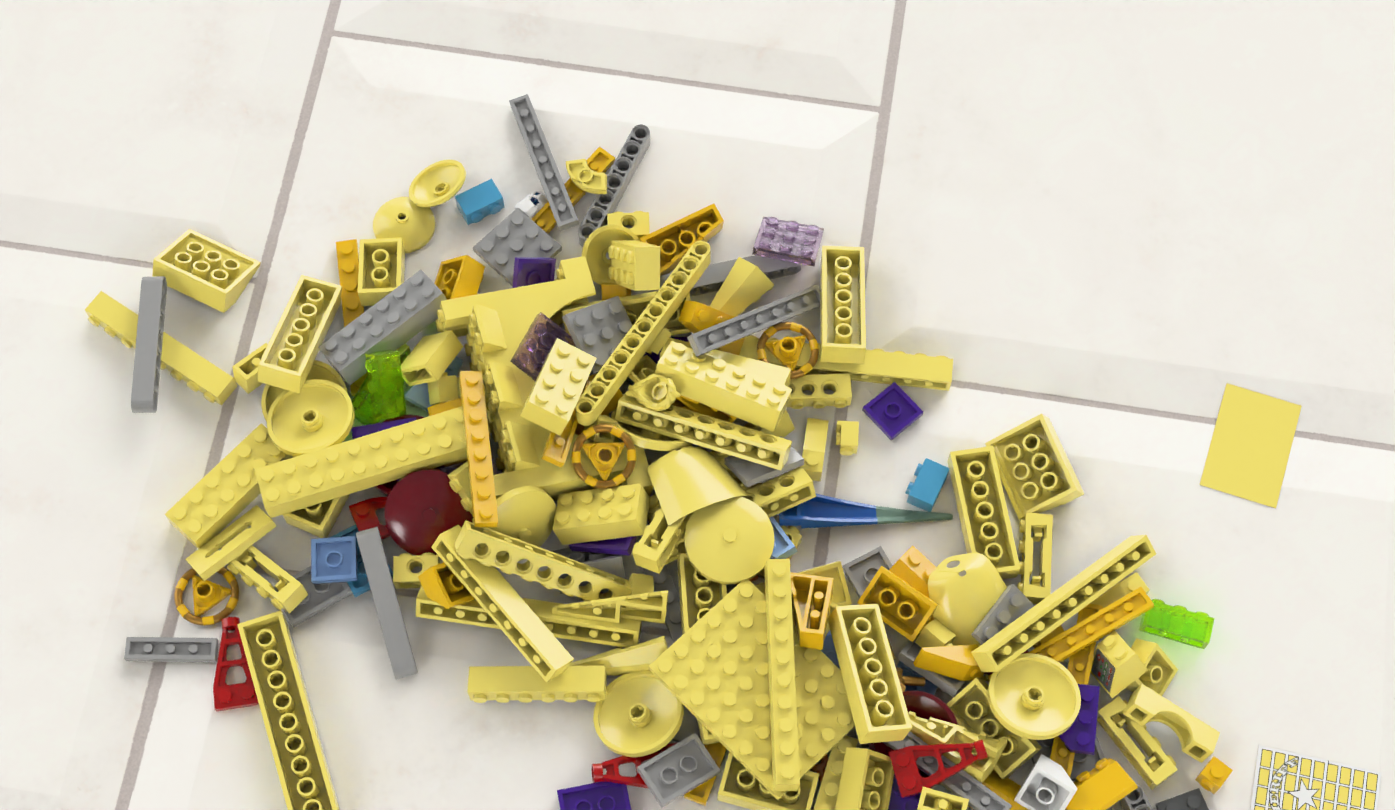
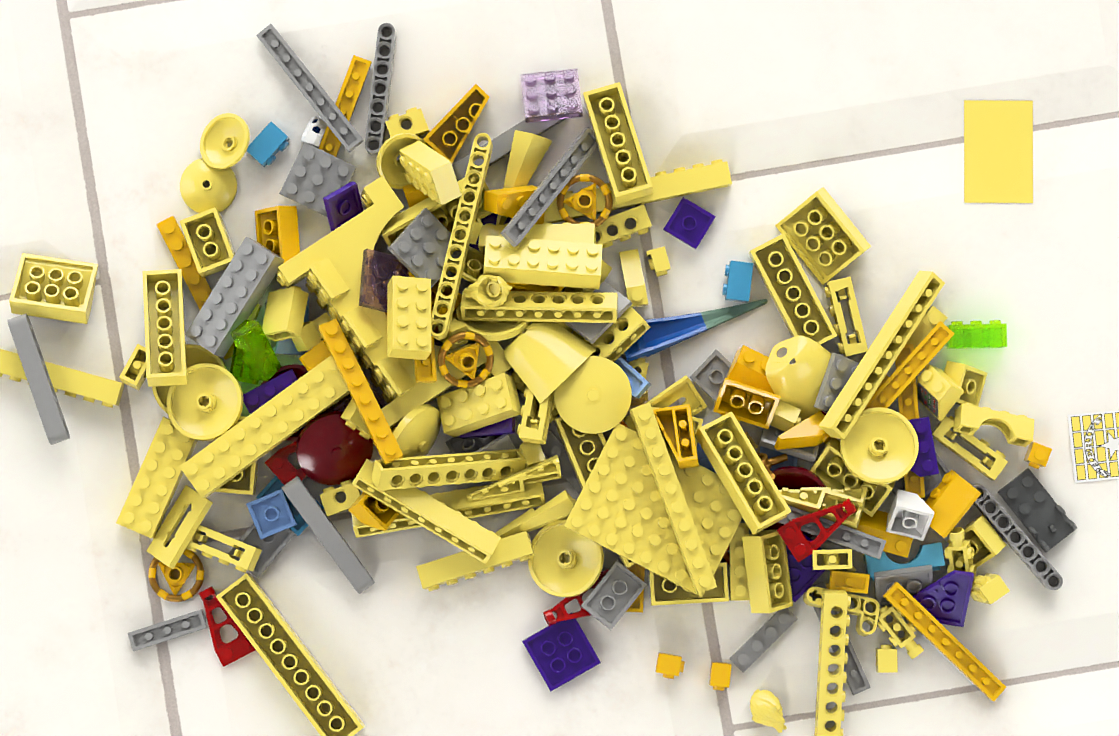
camera: 15 degrees left, 20 degrees up
light yellow tile [566,159,607,194] -> none

